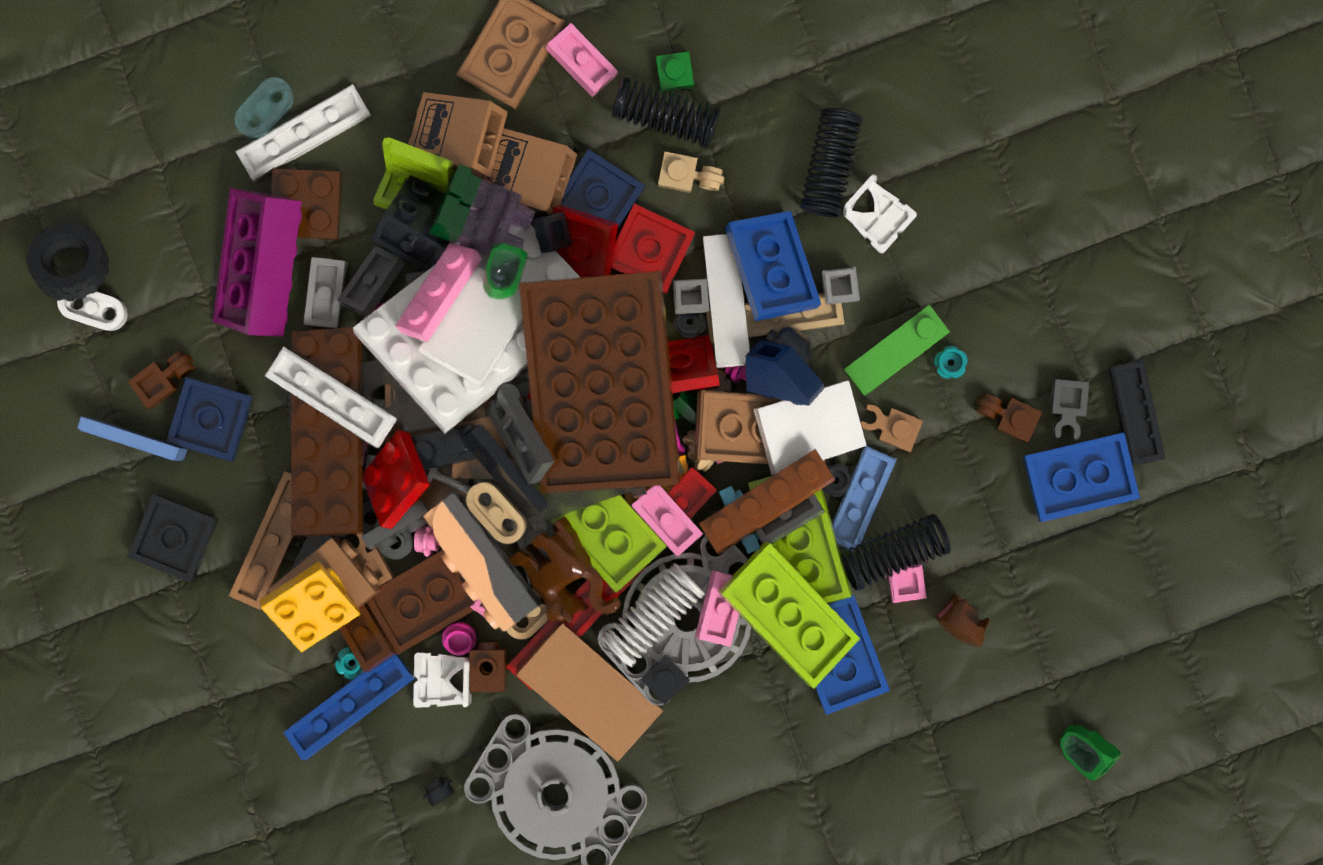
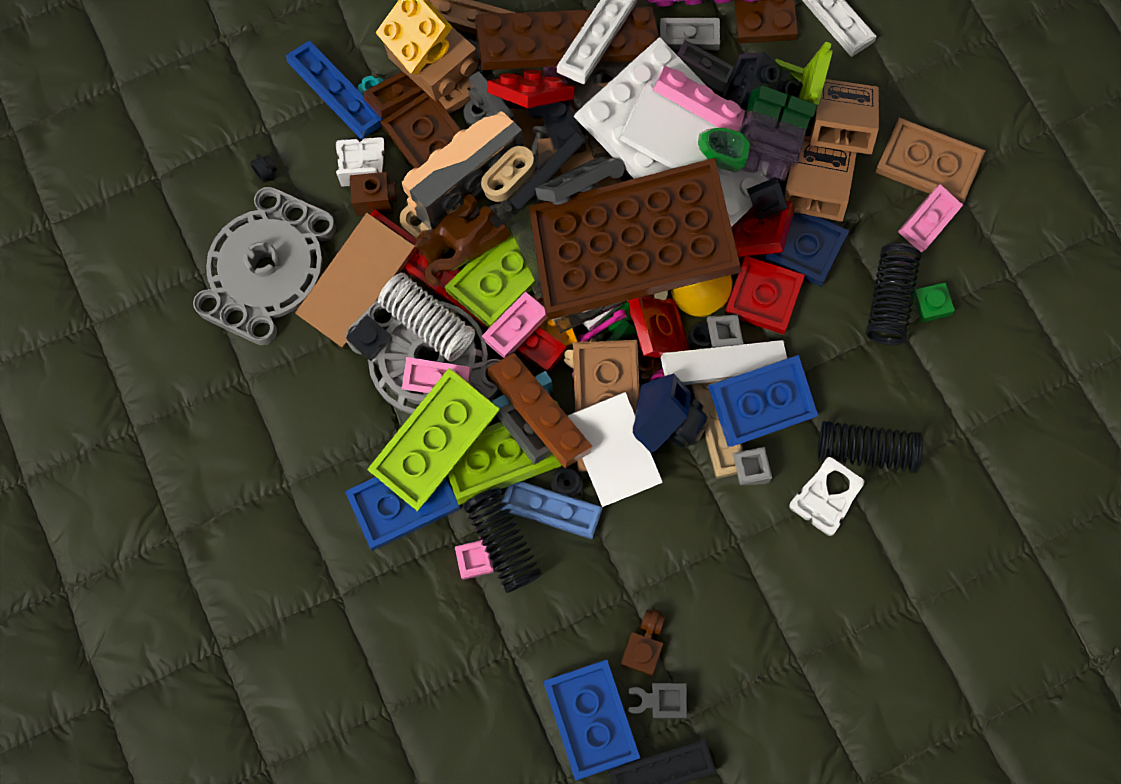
camera: 100 degrees right, 15 degrees down
dark pink plate [442,622,476,656] -> none
tan plate [658,152,725,193] -> none
bright green slope [843,305,950,396] -> none
medium nougat plate [860,405,923,452] -> none
teal plate [934,346,968,379] -> none
reddish brown hair [935,594,990,647] -> none
green rock [1060,725,1121,782] -> none

